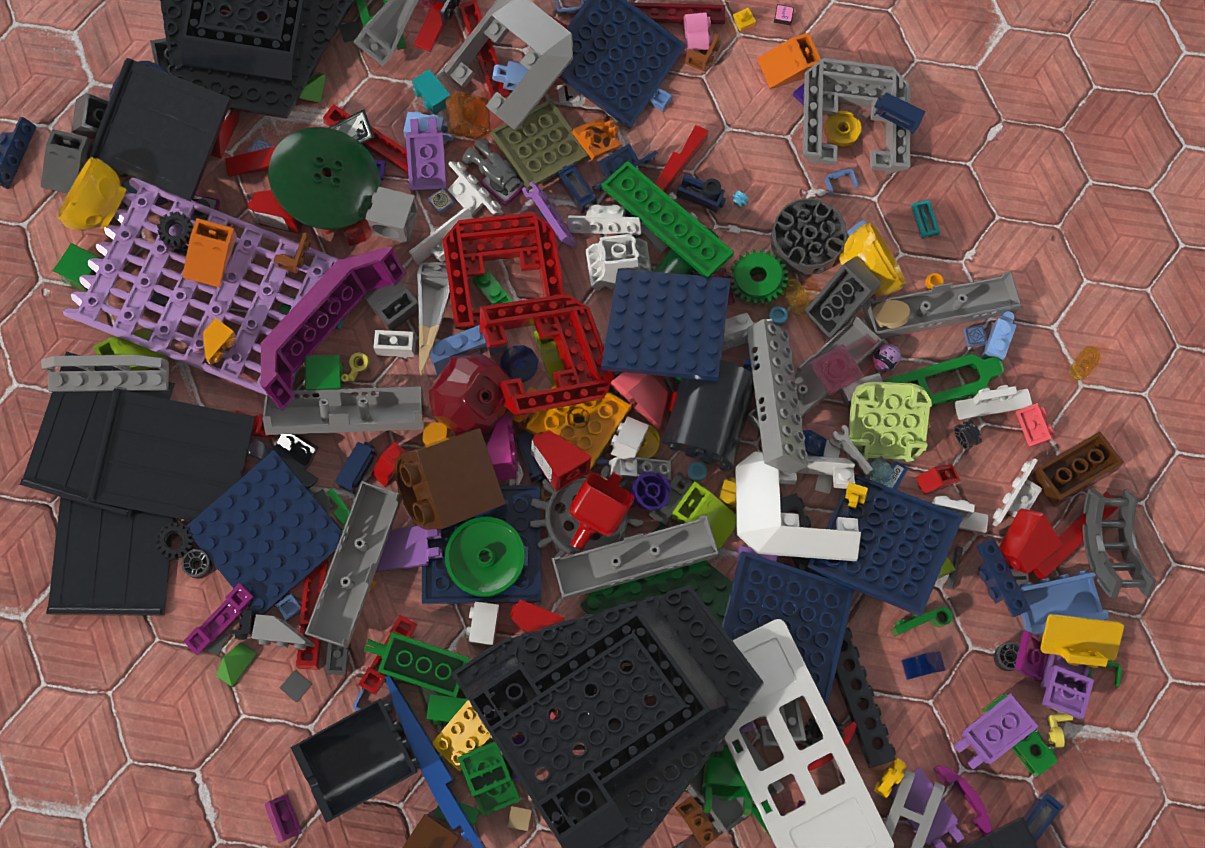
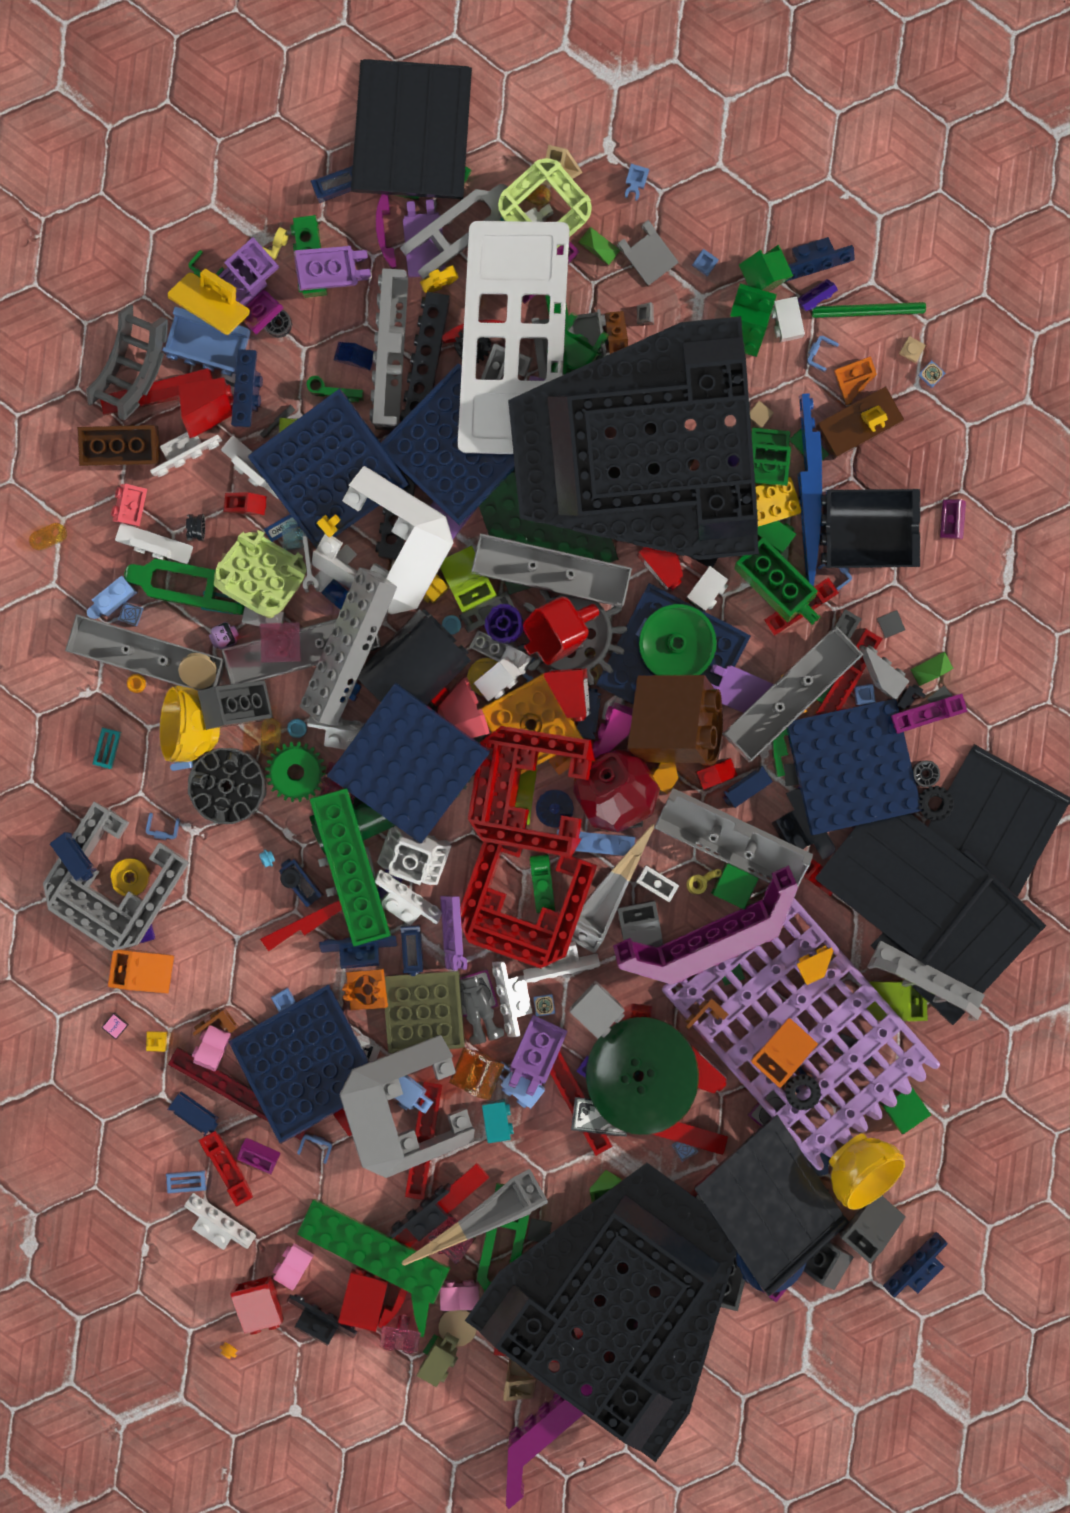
camera: 145 degrees left, 15 degrees up
none -> light grey piece [369,268,408,430]

